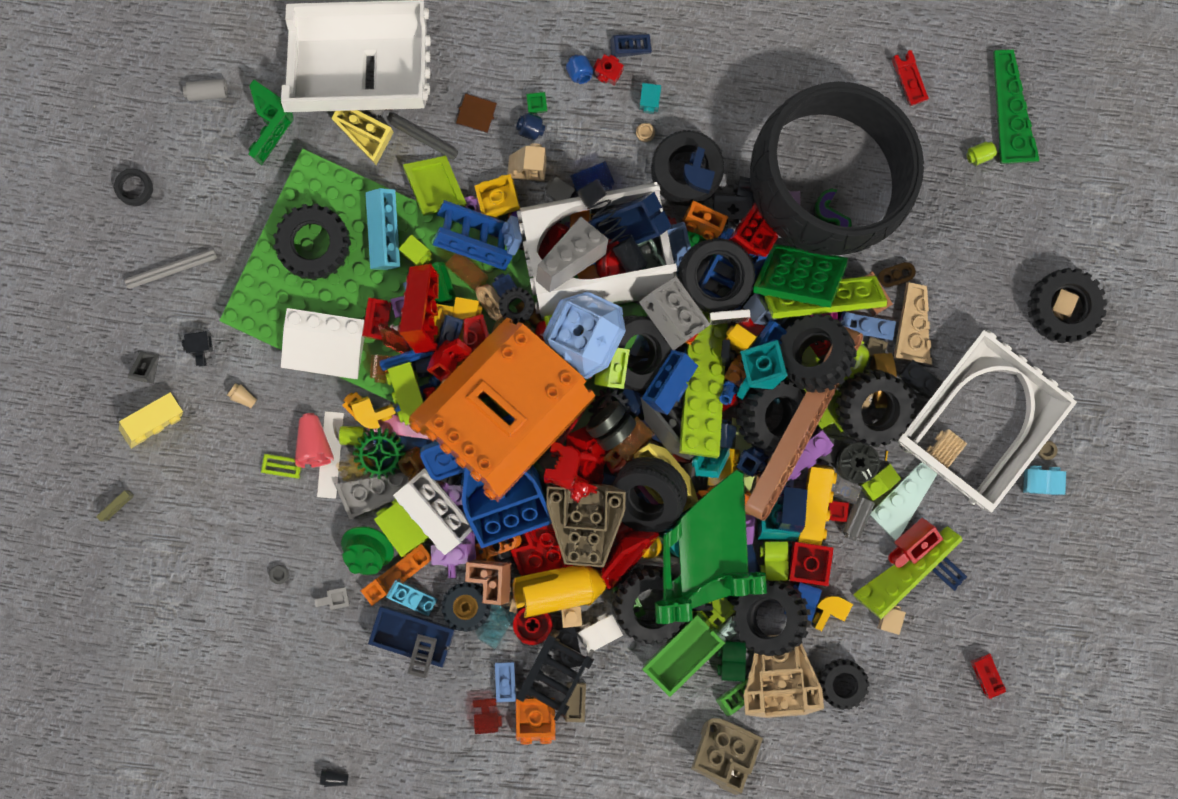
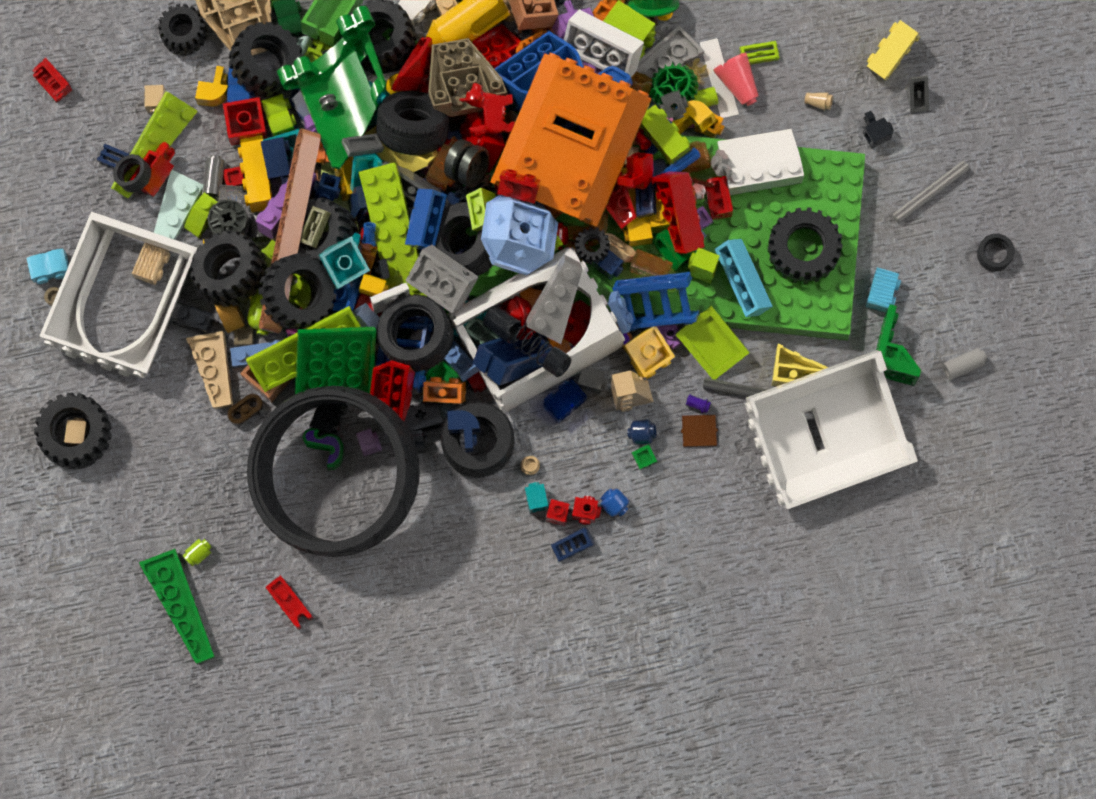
camera: 160 degrees right, 10 degrees down
none -> black tyre [113,154,151,193]
none -> olive tile [300,206,331,248]
none -> dark grey bush [319,94,338,111]
none -> dark grey tile [341,134,384,157]
none -> red bracket [497,169,541,204]
none -> red brick [546,499,570,527]
none -> dark grey brick [660,90,689,120]
none -> dark purple pin [685,394,711,413]
none -> light grey plate [711,149,732,177]
none -> medium azure brick [865,267,901,313]

